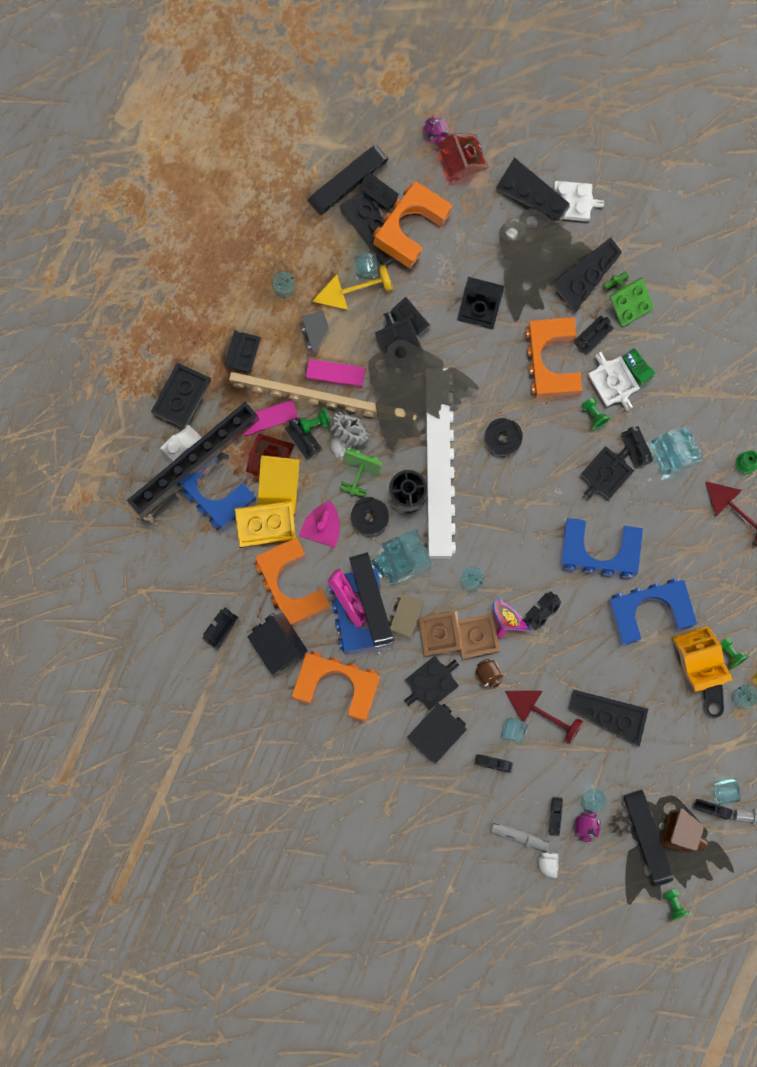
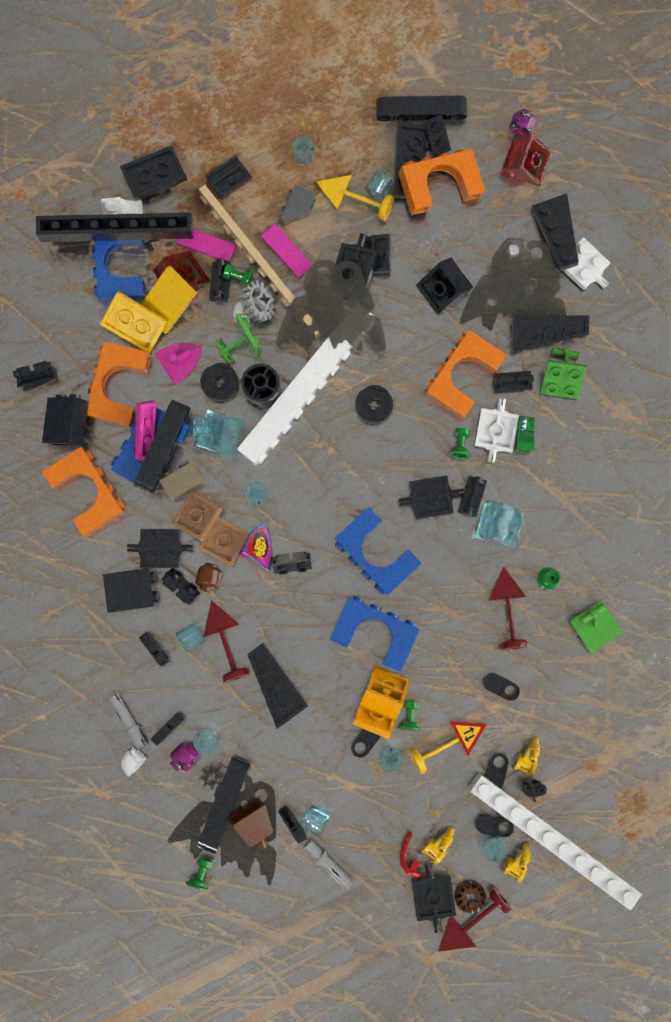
camera: 40 degrees right, 5 degrees up
none -> black hinge [161,568,201,605]

